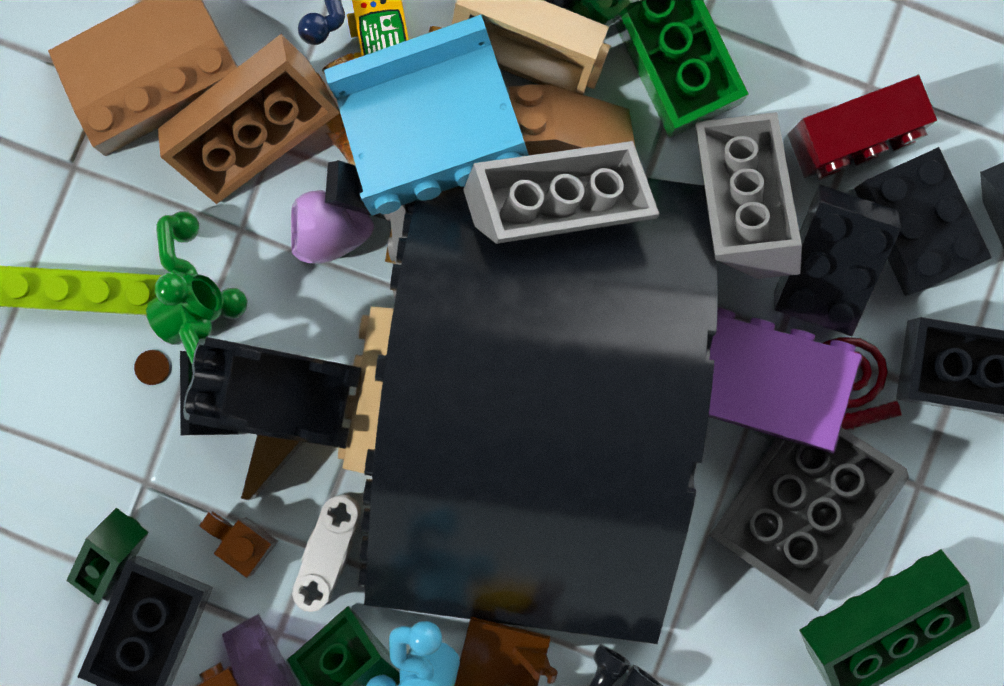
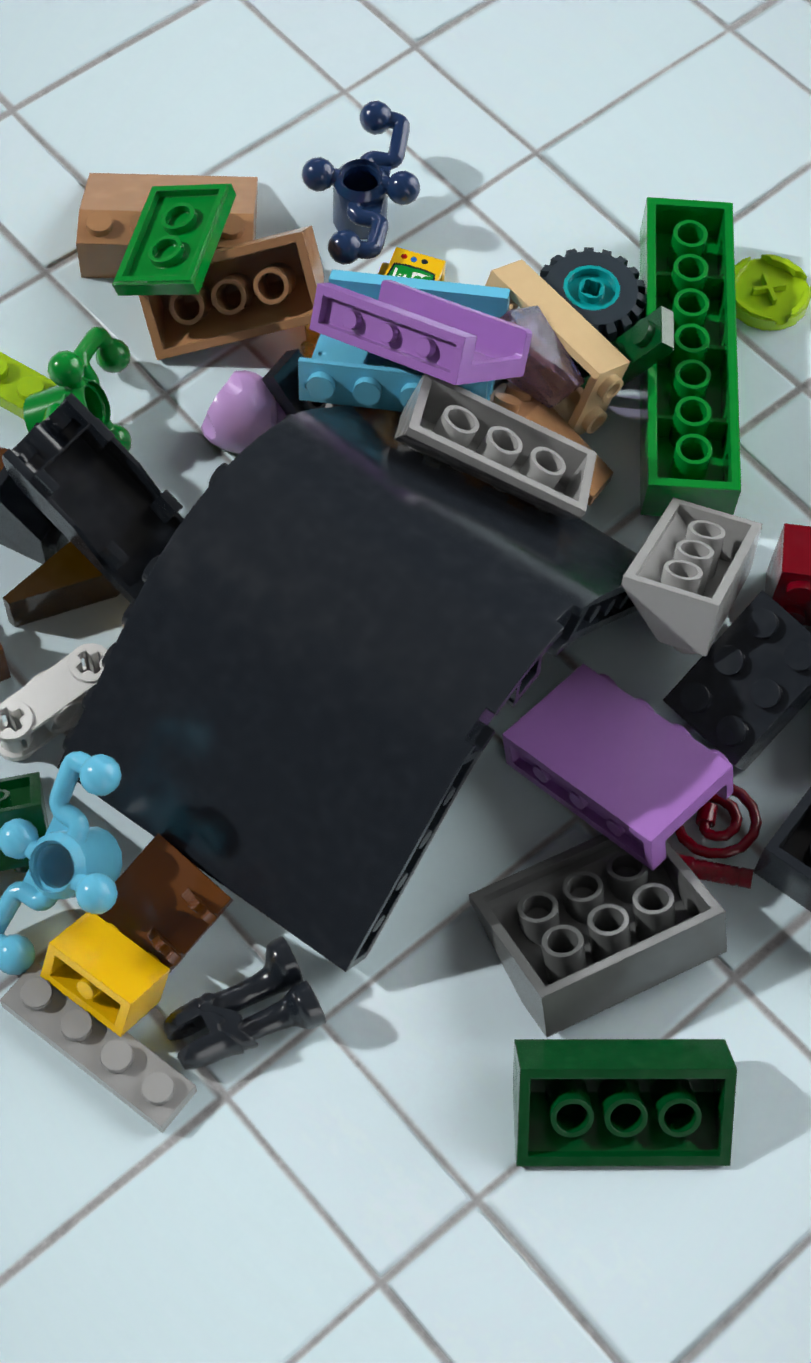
camera: 30 degrees right, 25 degrees down
none -> green tile [112,184,236,296]
none -> medium lavender panel [310,280,532,385]
none -> slope [500,305,585,408]

